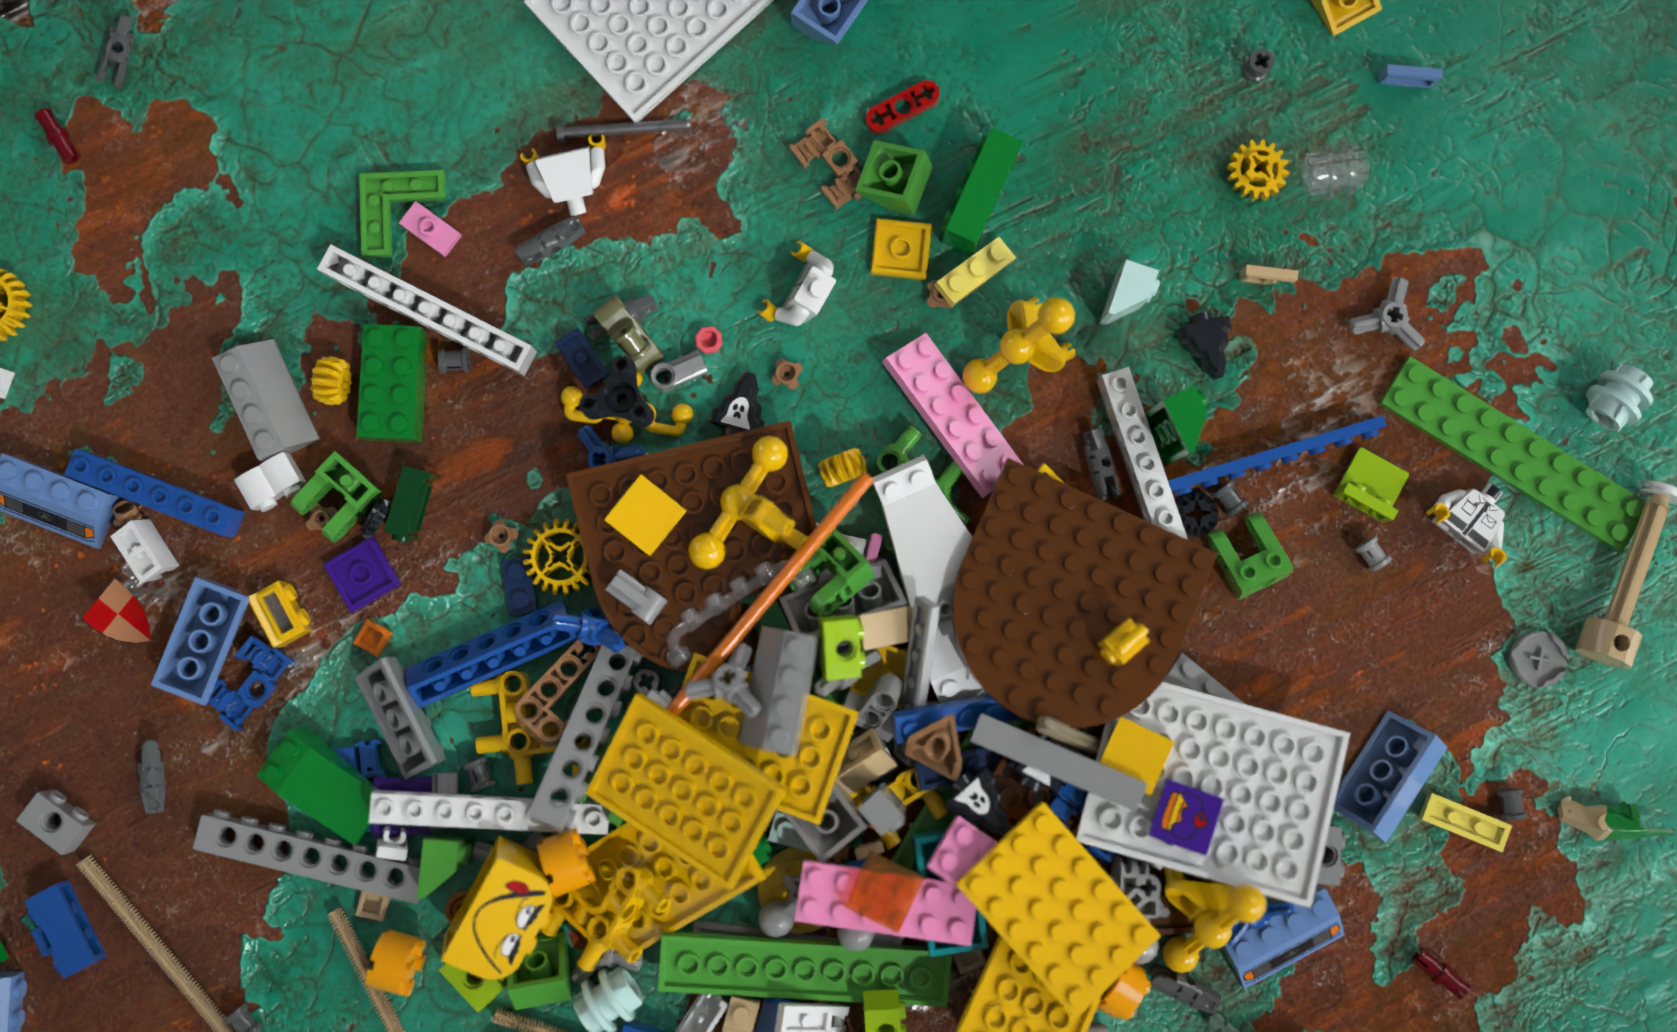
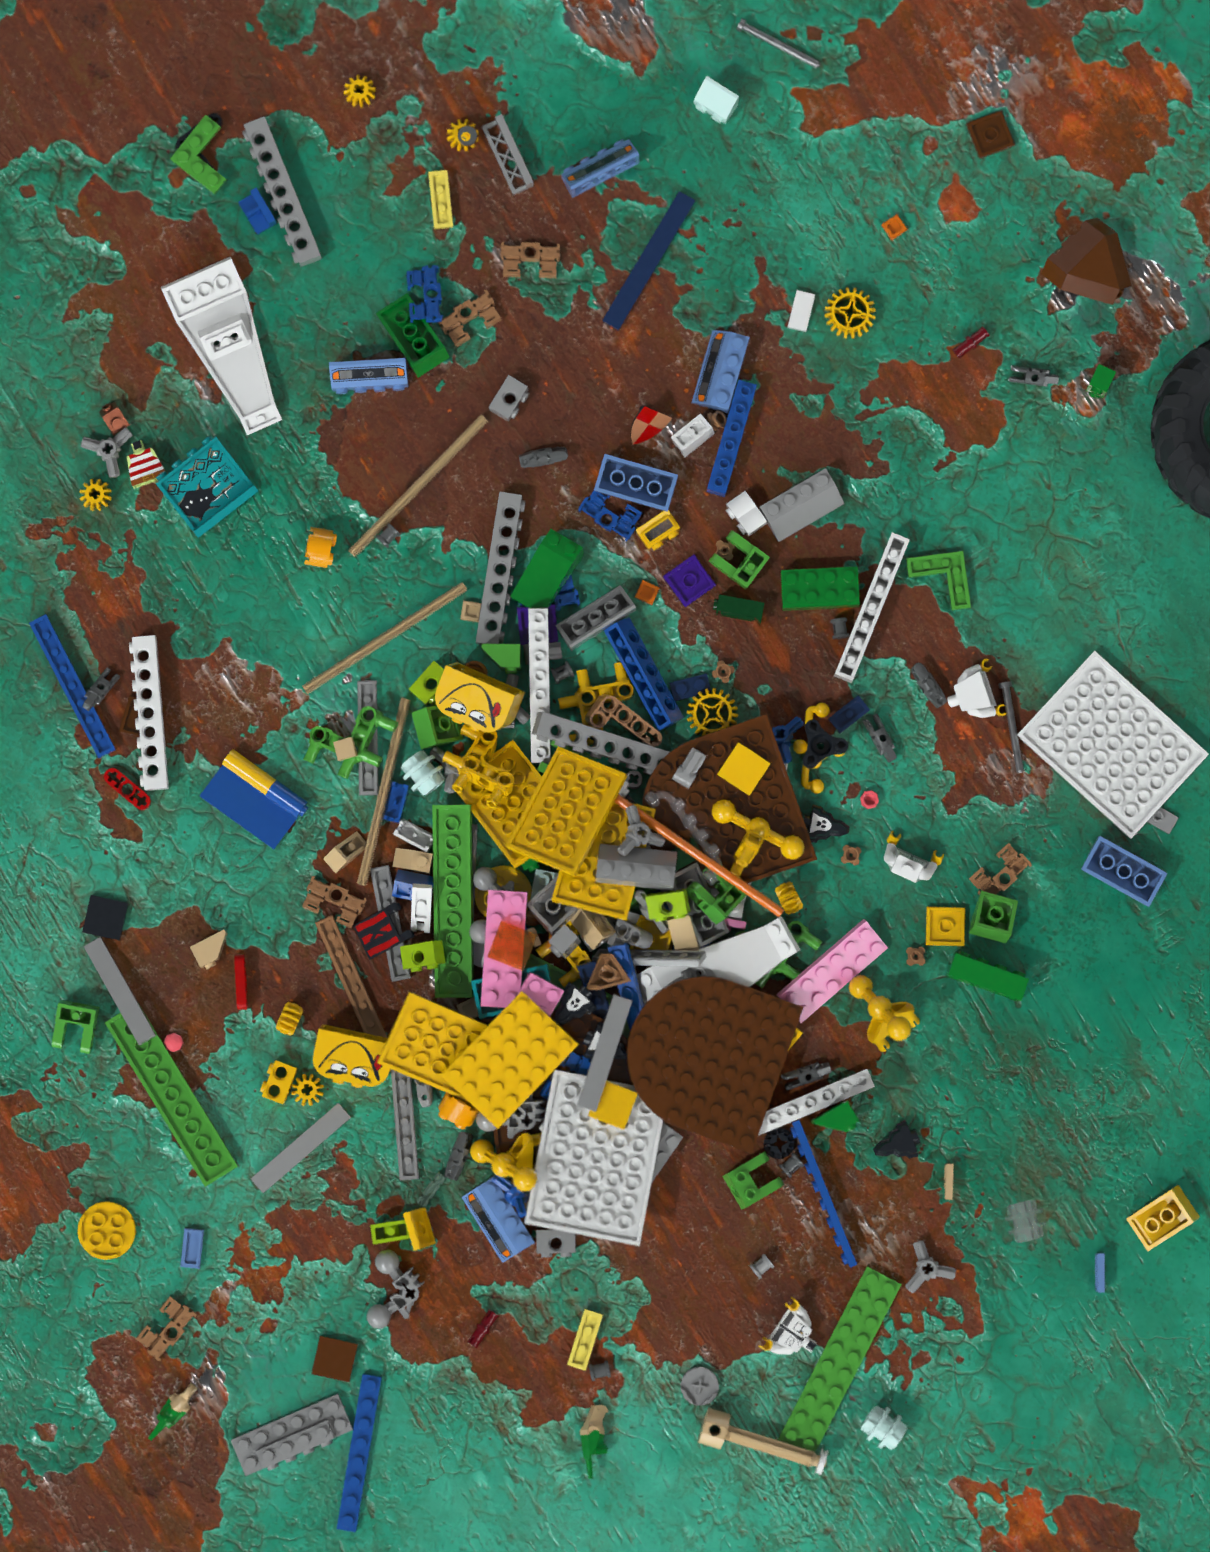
camera: 95 degrees right, 0 degrees up
blue piece [25,880,107,979] -> none
yellow gear [310,356,352,405] -> none
black gear [359,497,390,540] -> none
light orange brick [366,929,426,997] -> none
white tile [376,826,408,861] -> none
bright pink plate [399,201,462,257] -> none
light orange brick [537,828,596,897] -> none
blue bush [550,608,626,653] -> none
olive piece [592,294,665,374] -> none
light grey piece [651,350,708,393] -> none
red beam [866,80,940,134] -> none
light yellow plate [934,237,1016,307] -> none
dark tan axle [1036,716,1101,754] -> none
yellow brick [1097,618,1150,666] -> none
light aqua slope [1099,259,1160,326] -> none
dark purple tile [1148,779,1224,856] -> none
yellow gear [1227,139,1290,201] -> none
dark grey bush [1243,49,1274,82] -> none
lime bracket [1333,447,1409,523] -> none
medium blue slope [1333,710,1448,843] -> none

